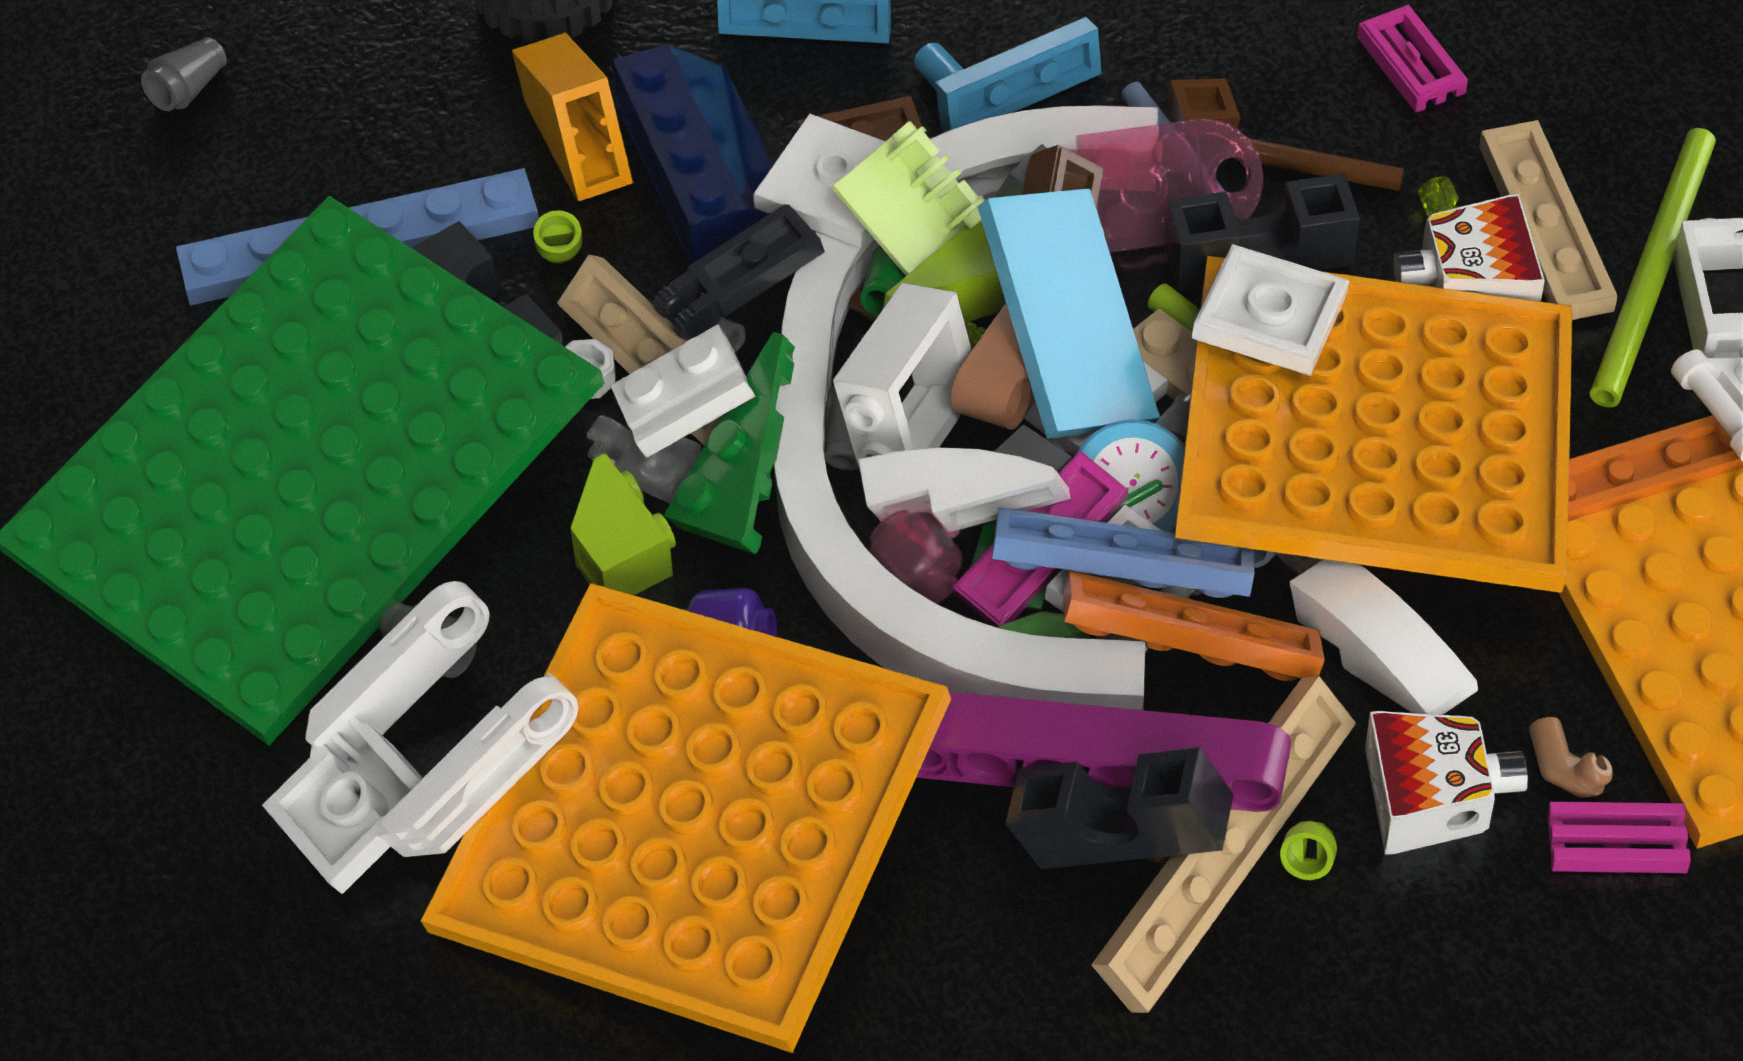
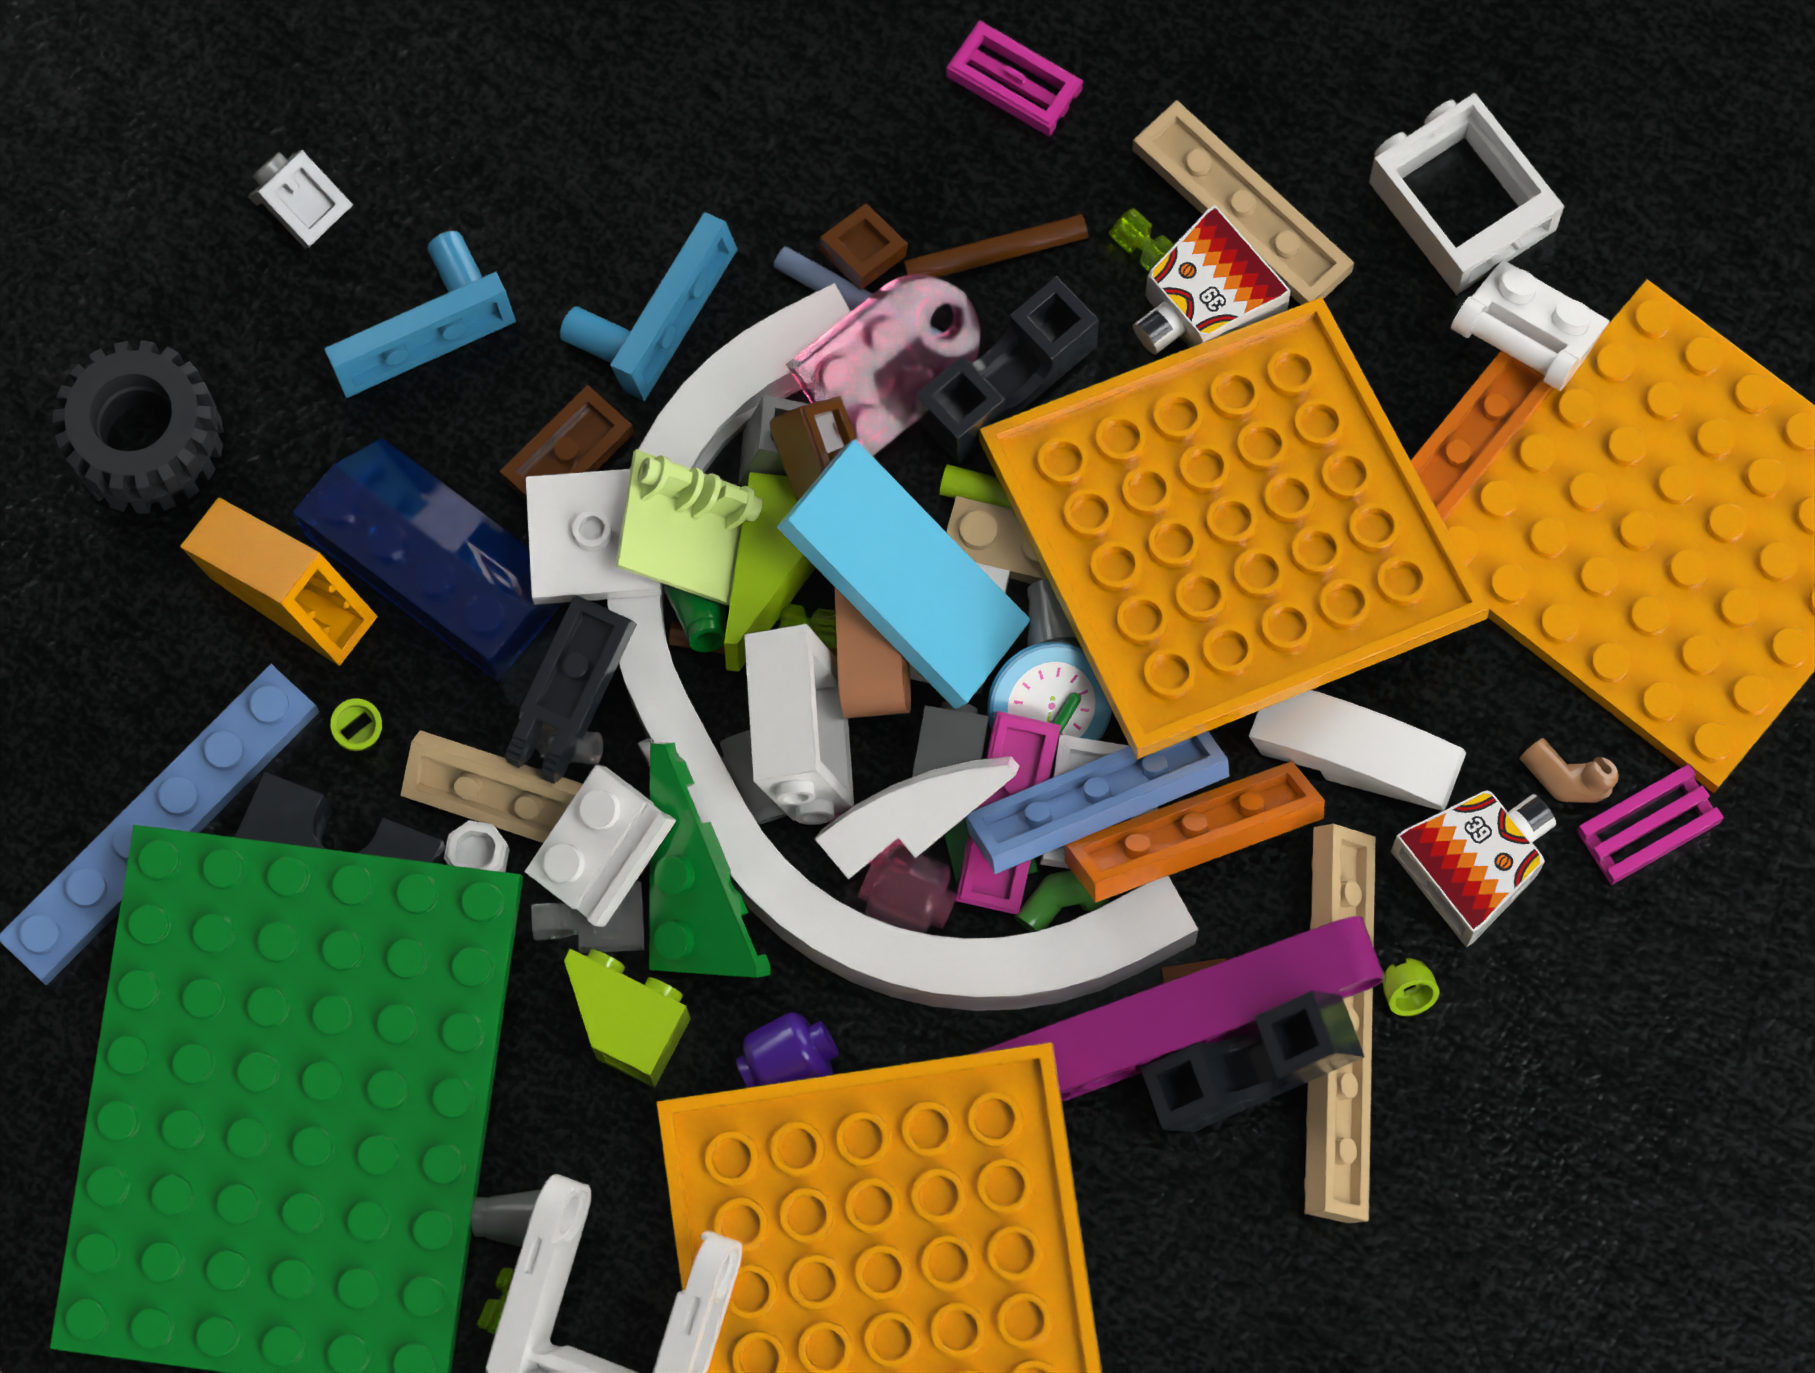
camera: 30 degrees left, 20 degrees up
white plate [1192,244,1350,376] -> none
lime piece [1590,128,1716,407] -> none

